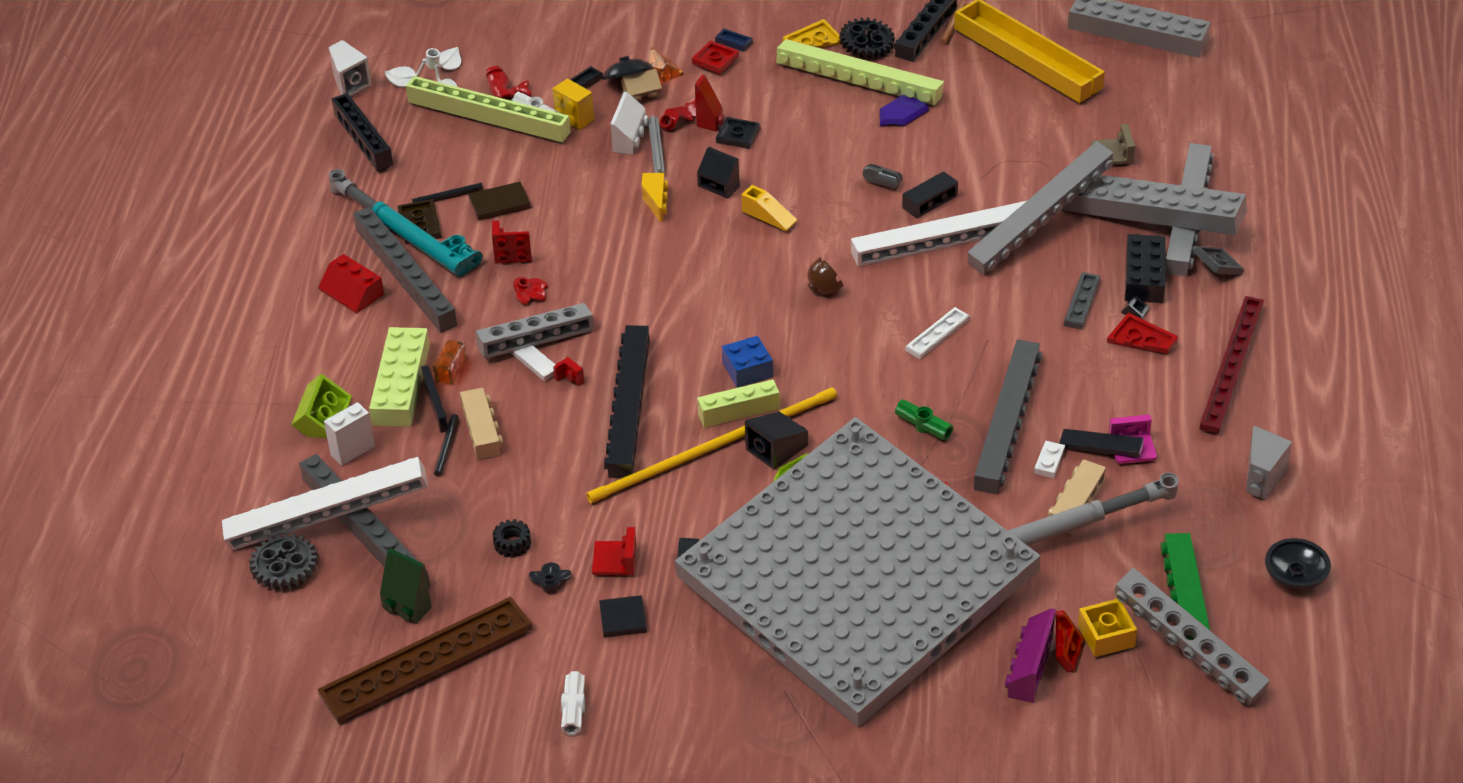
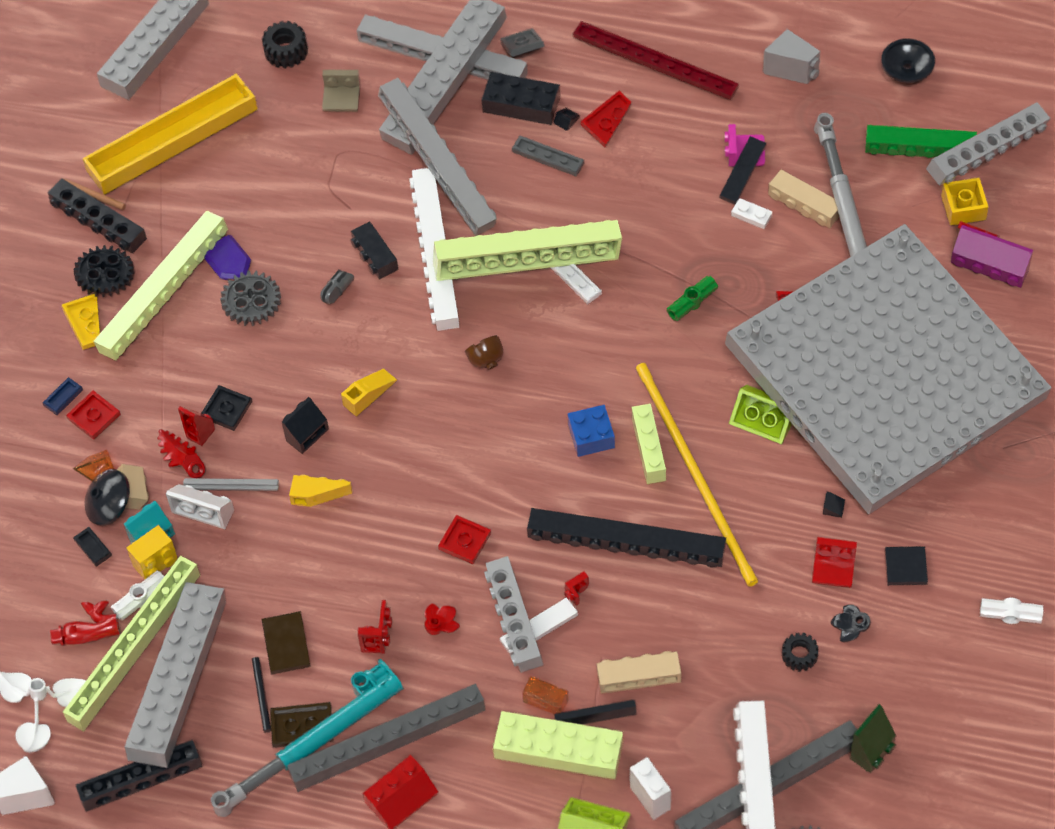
camera: 80 degrees left, 15 degrees up
reddish brown plate [318,596,532,723] -> none
black bar [434,414,459,477] -> none
black slope [745,411,808,470] -> none
dark grey brick [974,339,1043,494] -> none
none -> teal slope [124,501,175,544]
none -> light grey brick [125,582,226,768]
none -> dark grey gear [220,271,281,326]
none -> black tyre [262,21,308,68]
none -> yellowish green brick [433,220,622,281]
none -> red plate [438,515,491,564]

